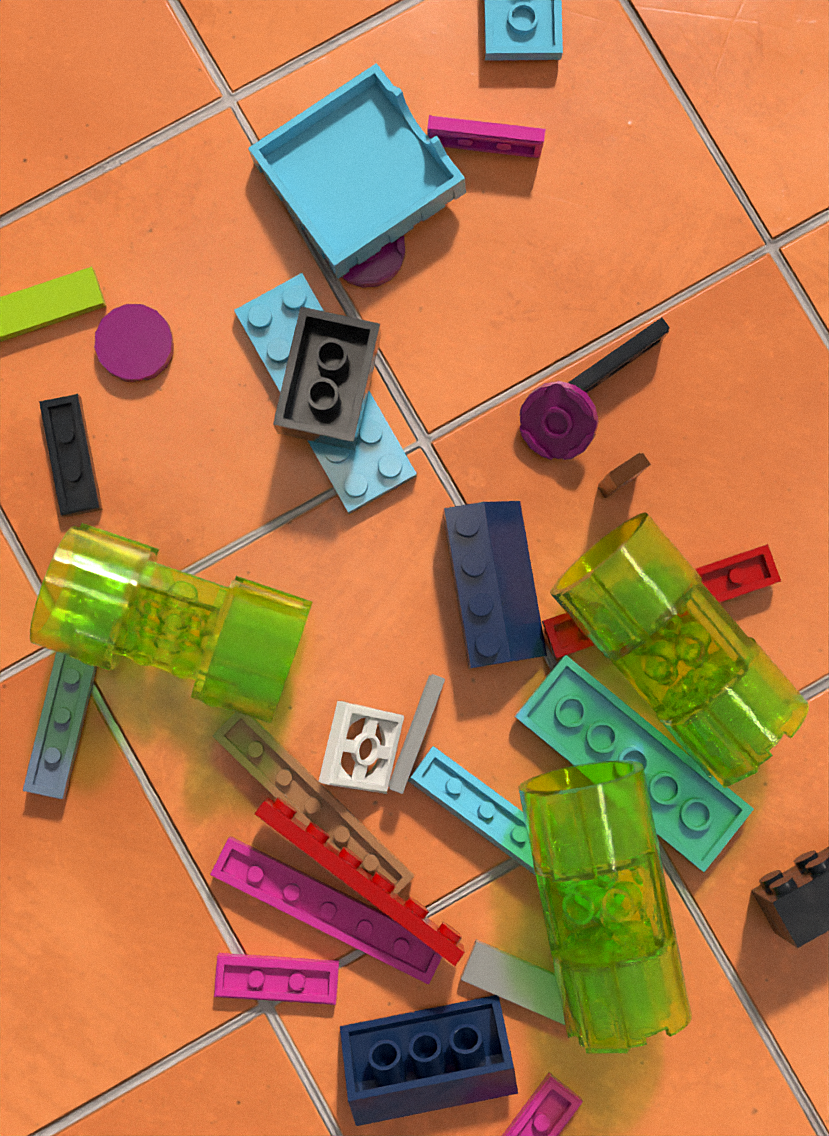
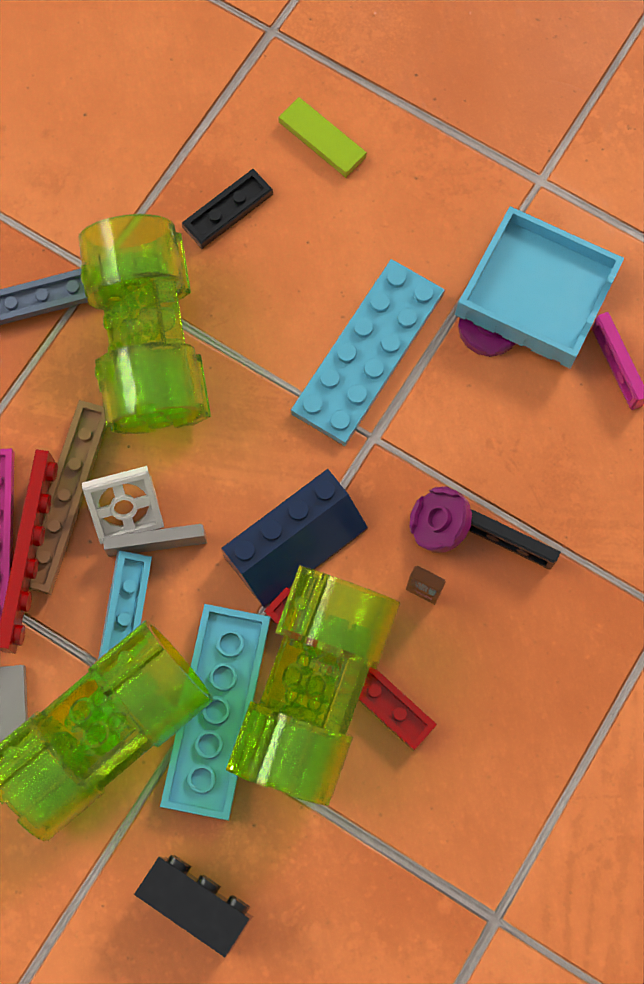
camera: 65 degrees right, 10 degrees down
magenta tile [94,304,174,382] -> none
black brick [273,306,381,450] -> none

